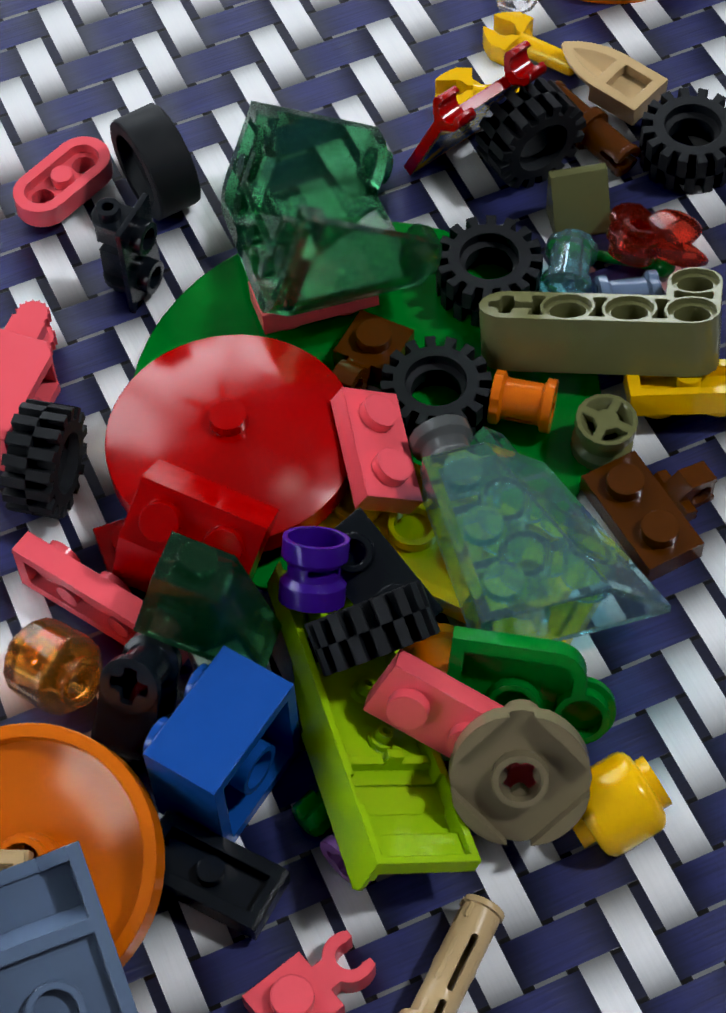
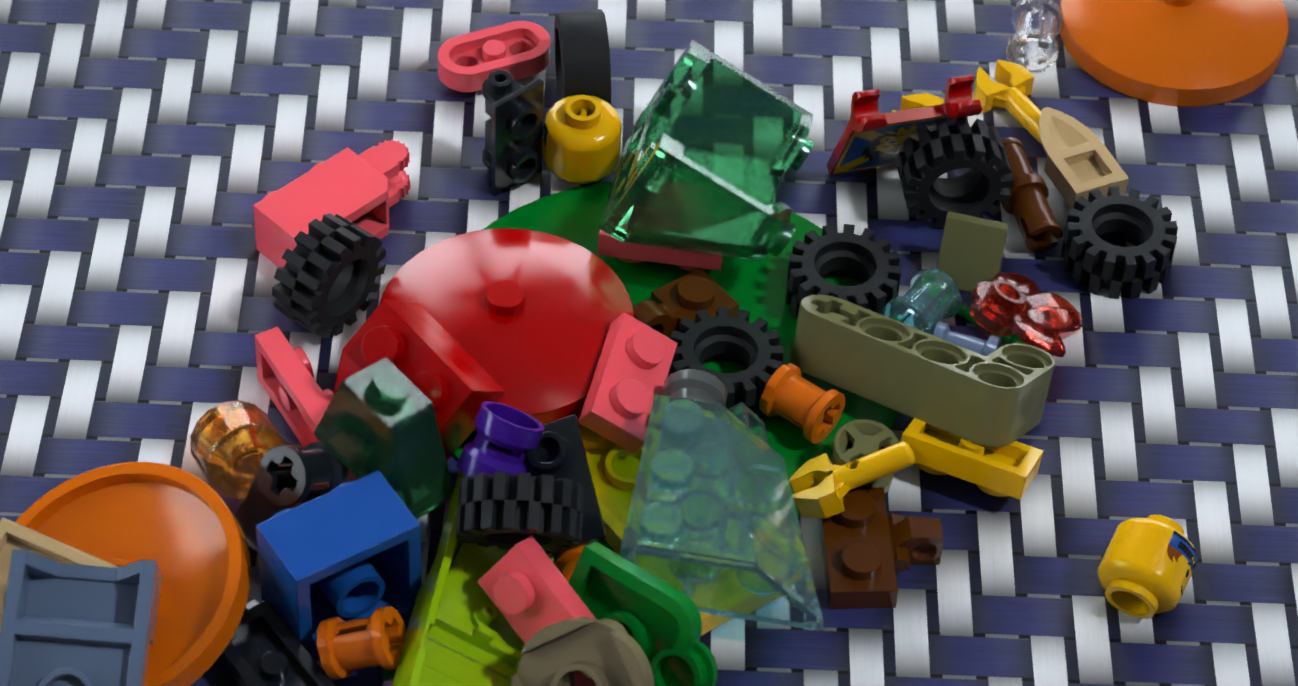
camera: 20 degrees right, 10 degrees down
none -> orange bush [316,606,407,680]
none -> yellow head [542,94,622,185]
none -> yellow bar [789,441,915,518]

